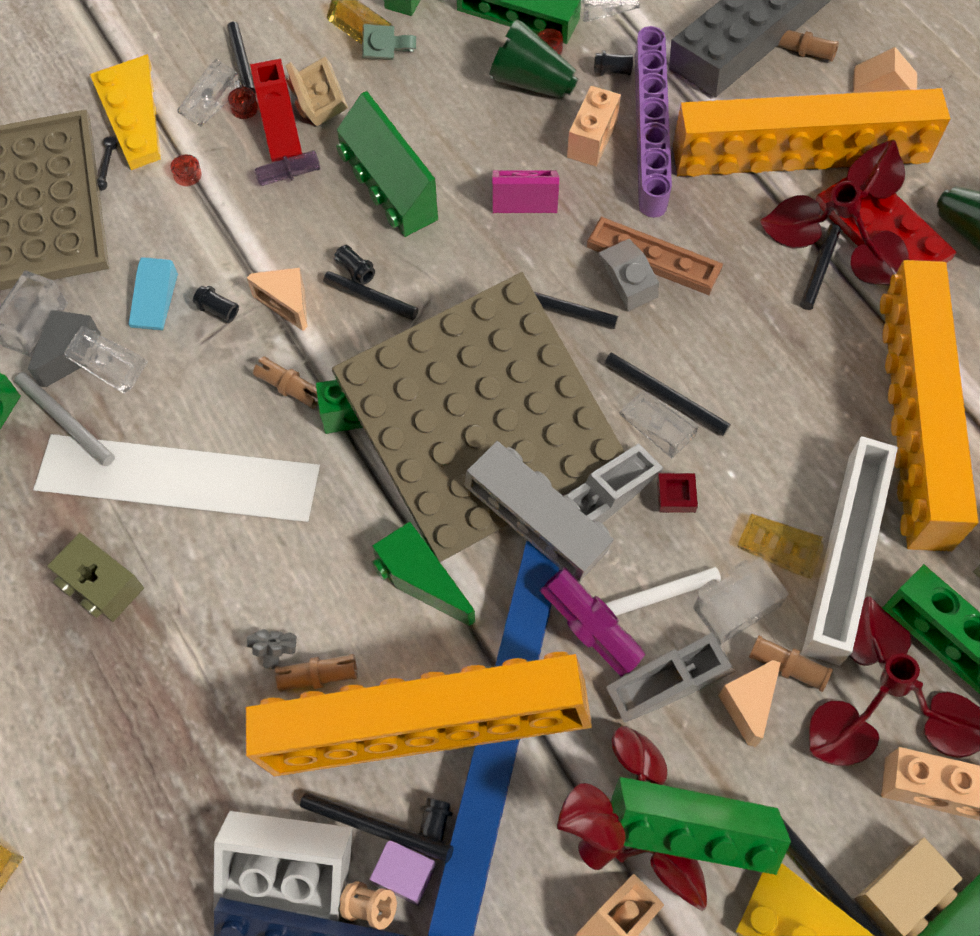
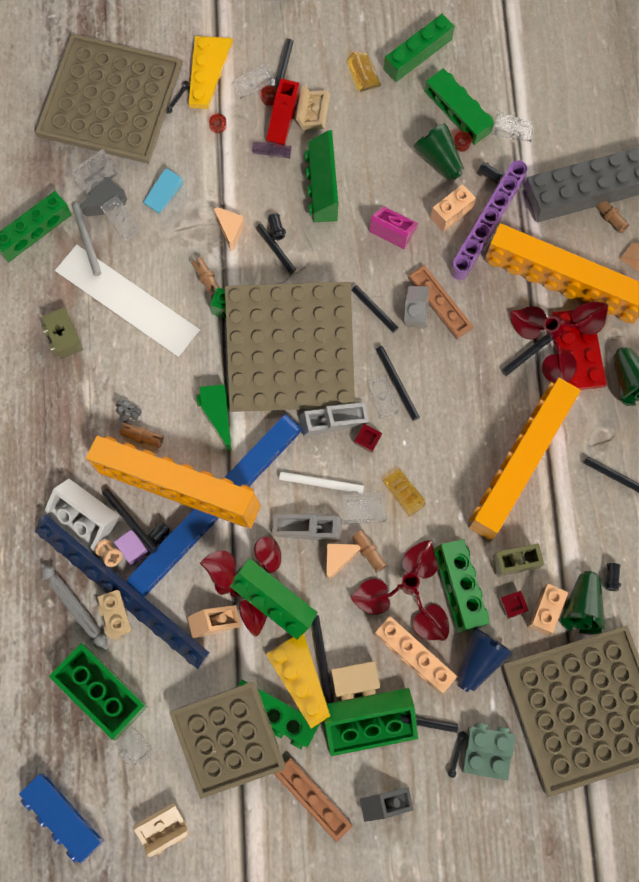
camera: 25 degrees right, 10 degrees up
black pin [193,286,239,323] -> none
sand green plate [362,24,416,60] -> none
light grey brick [464,441,614,582] -> none
magenta piece [540,567,646,677] -> none
white brick [802,436,898,666] -> none

